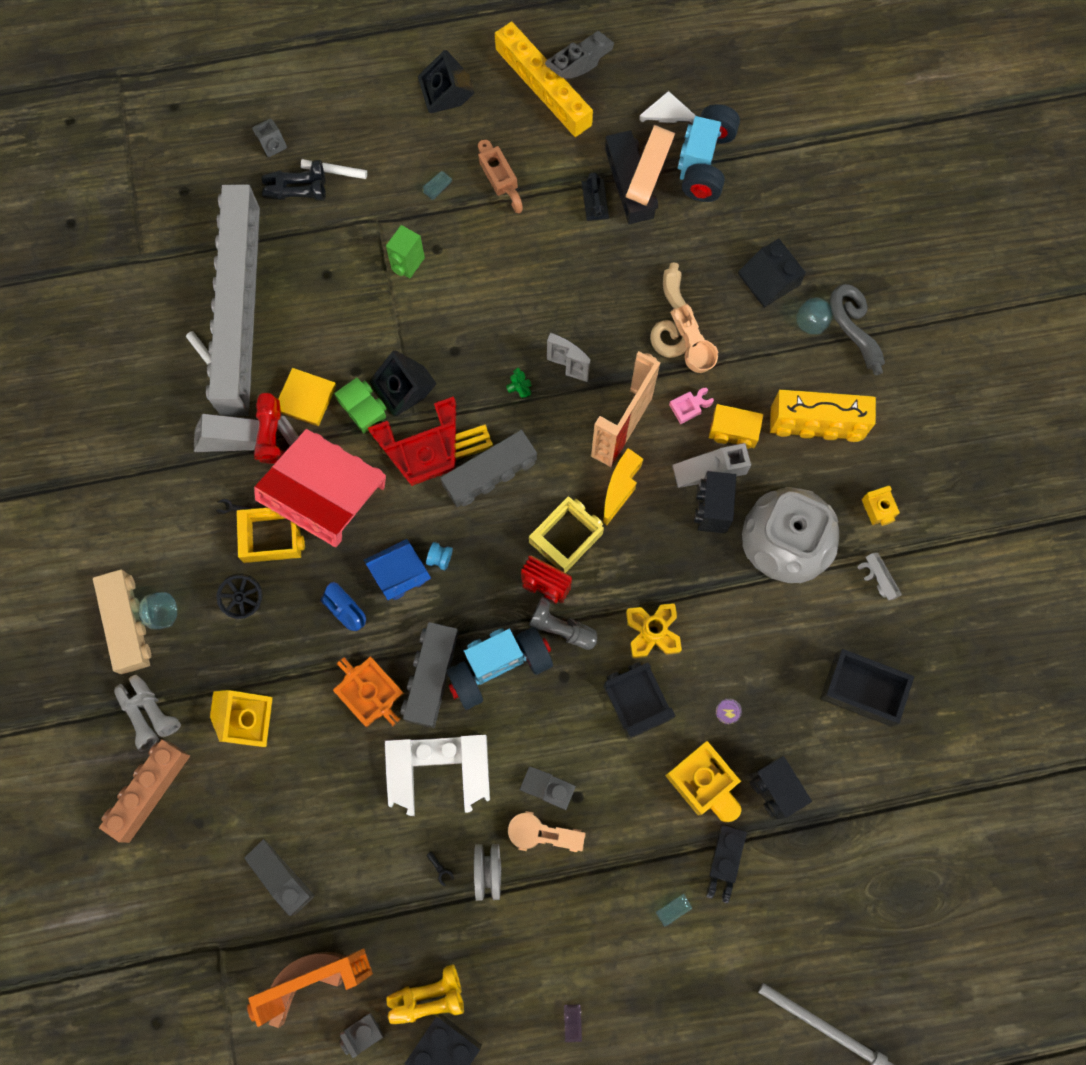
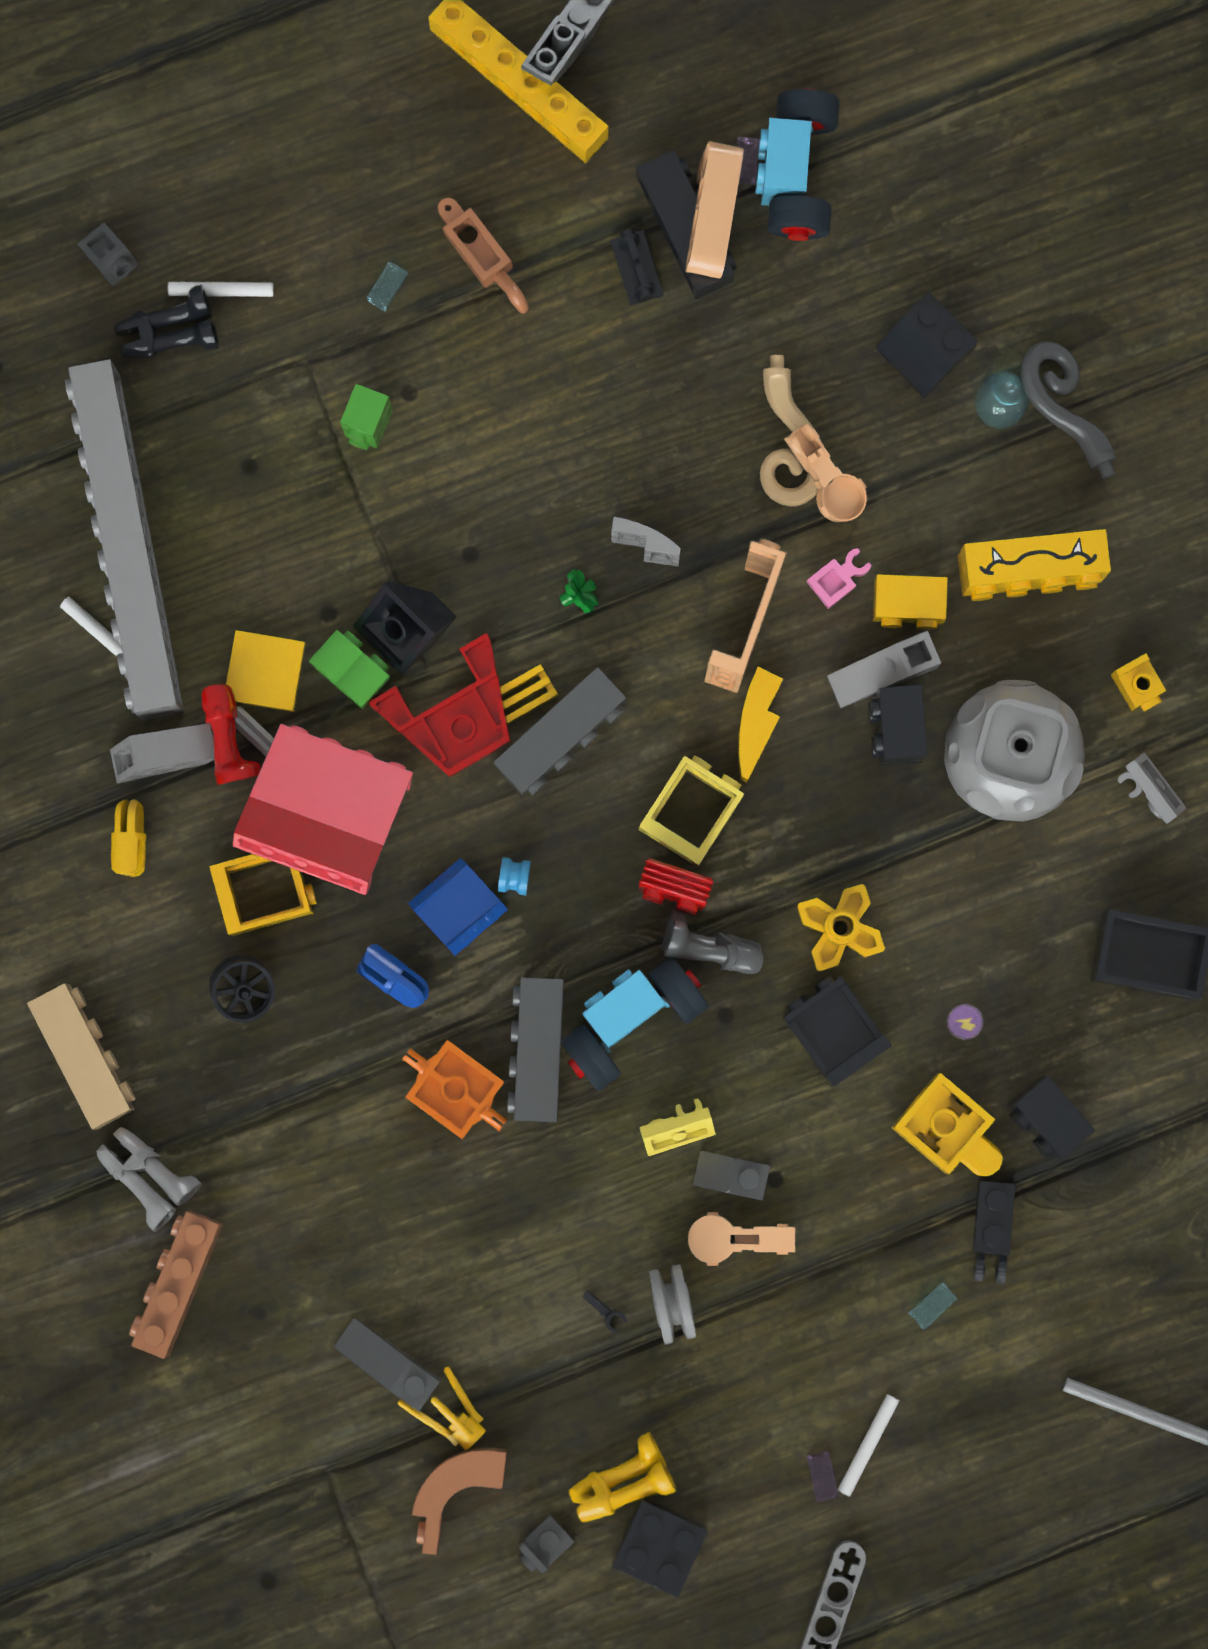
camera: 10 degrees left, 10 degrees up
clear light blue hair [139,592,177,630] -> none
yellow slope [210,690,273,747] -> none
black hand [216,499,252,514] -> none
orange panel [247,948,373,1027] -> none
white wedge [385,735,490,816] -> none
black slope [418,50,475,113] -> none
white tile [639,91,696,123] -> none
none -> yellow arm [111,799,147,877]
none -> yellow plant [398,1367,486,1450]
none -> light yellow plate [639,1098,716,1156]
none -> clear purple piece [737,137,759,184]
none -> white bar [837,1394,899,1496]

